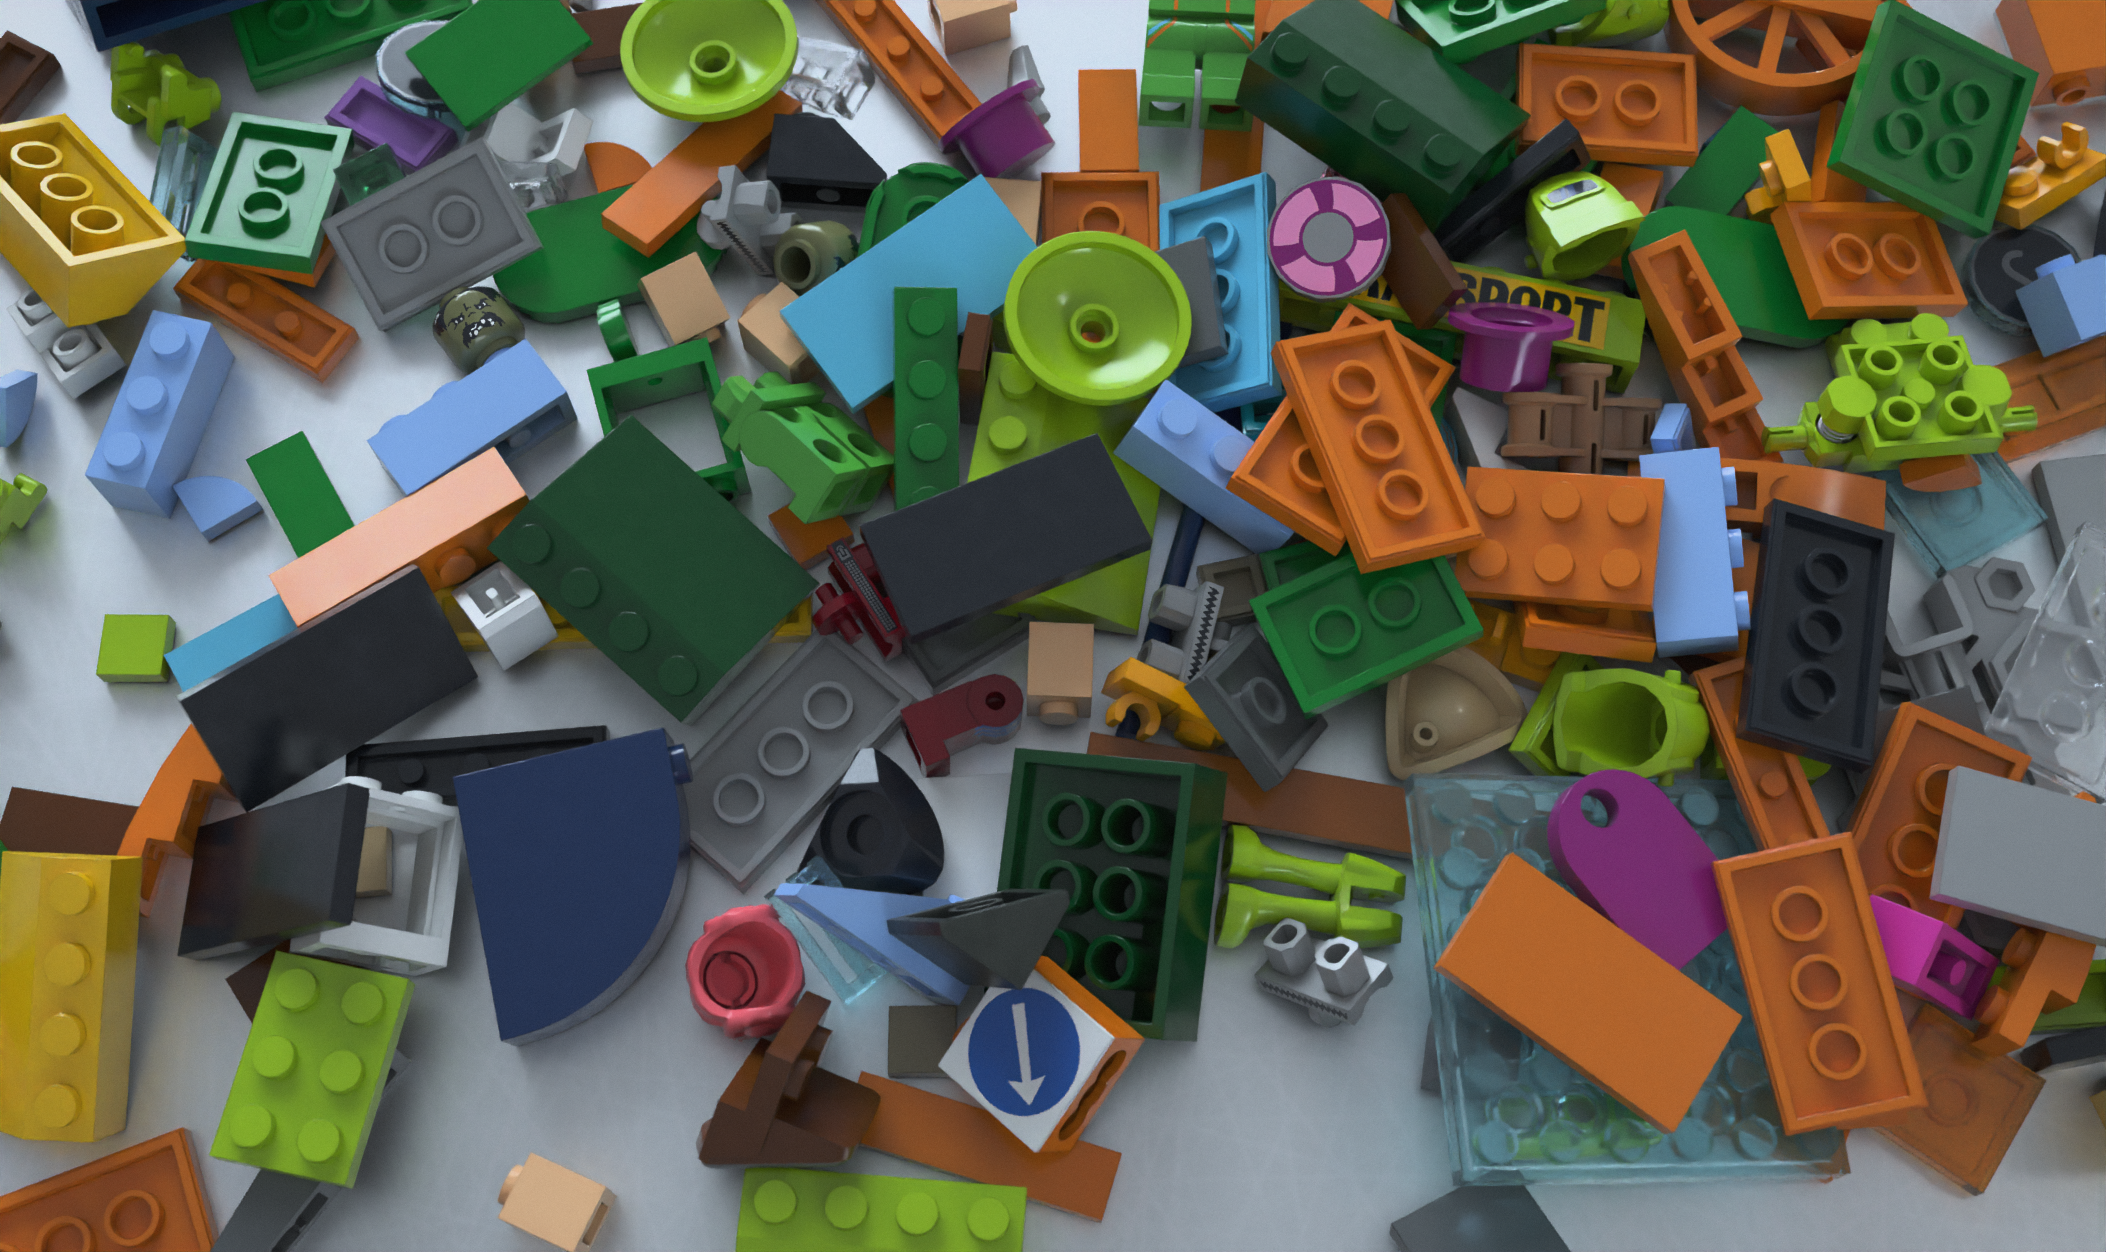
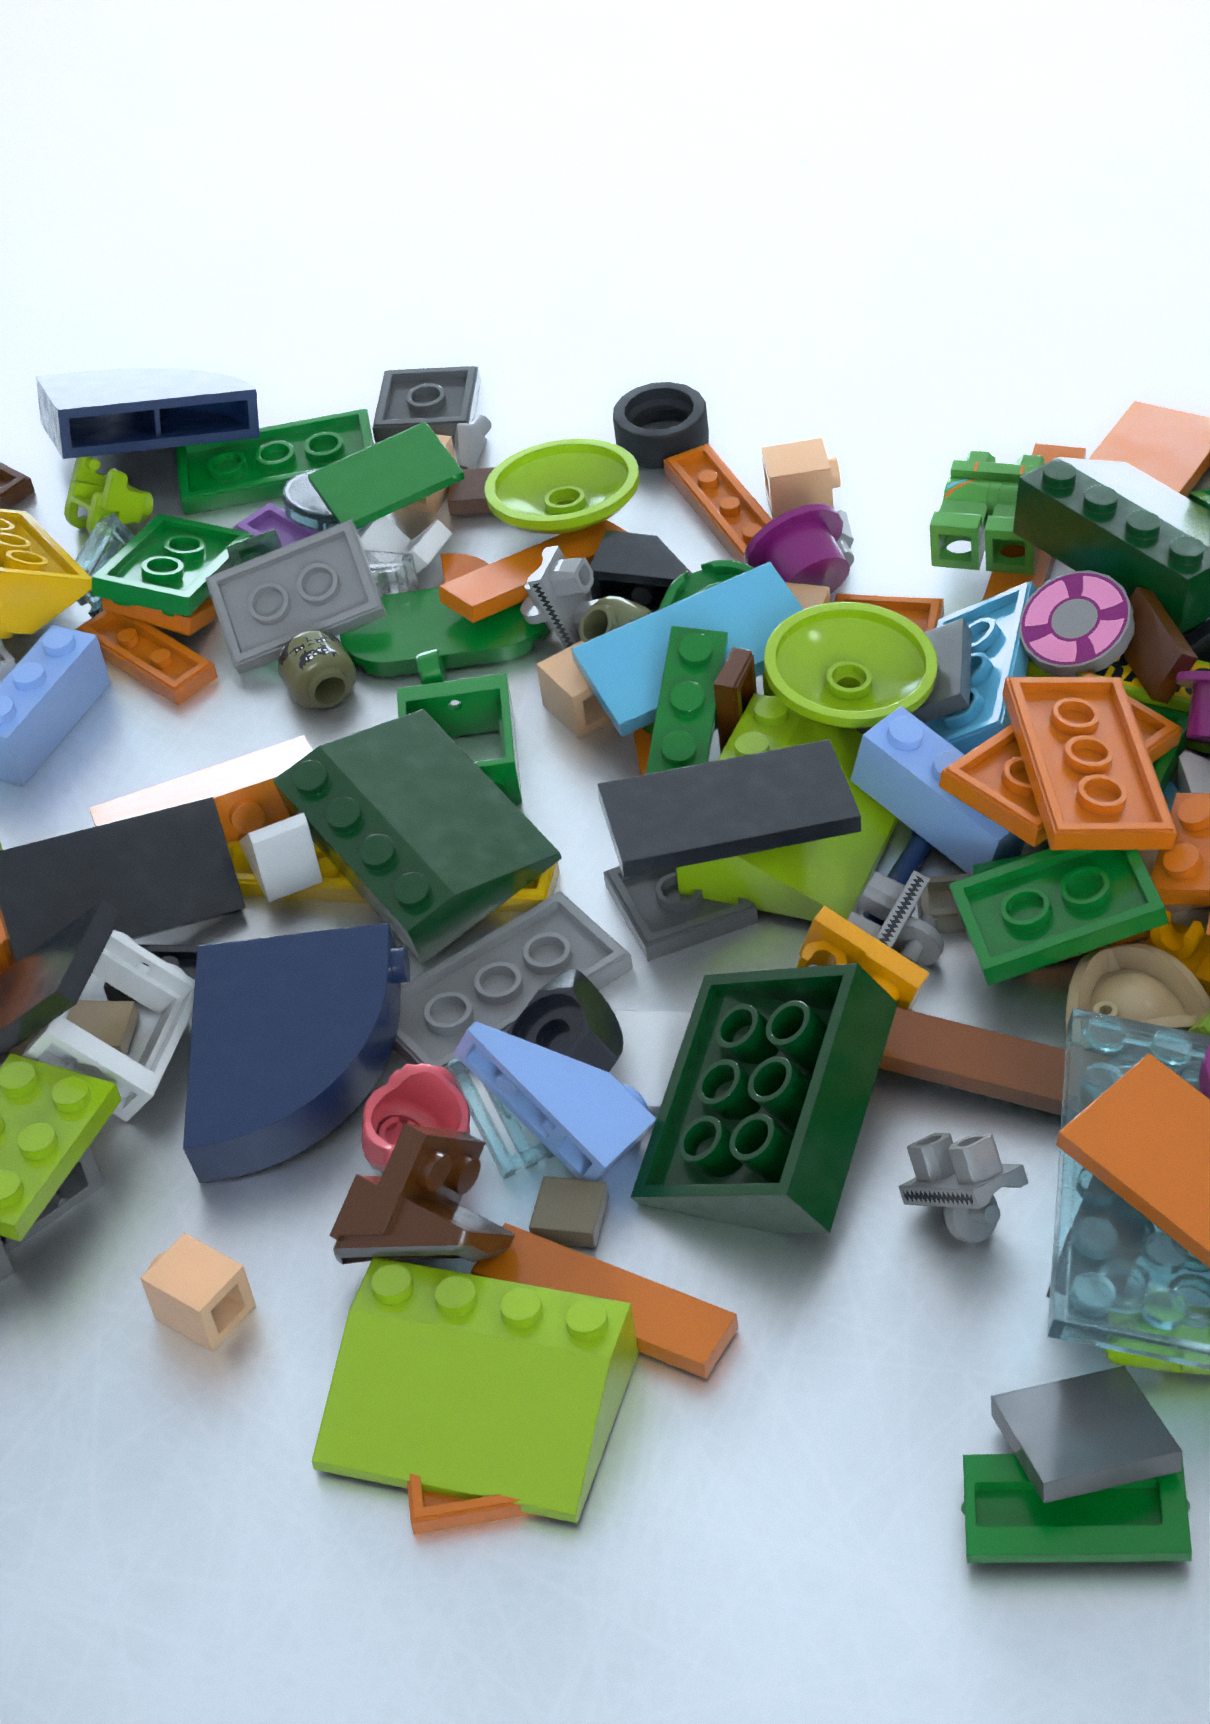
camera: 20 degrees right, 25 degrees down
light blue tile [172,476,264,541] -> none
green tile [245,431,355,558] -> none
light blue brick [367,338,578,497] -> none
light nougat brick [637,251,730,347] -> none
bright green hips [711,371,894,524] -> none
orange tile [768,503,855,570] -> none
clear slope [780,37,875,120] -> none
dark red hips [812,537,907,662] -> none
pearl dark grey slope [886,889,1070,990] -> none
dark red leg [900,674,1024,778] -> none
piece [938,956,1145,1153] -> none
light nougat brick [1027,622,1094,725] -> none
orange tile [1078,69,1139,172] -> none
dark grey tile [1184,624,1329,792] -> none
lime piece [1214,825,1407,948] -> none

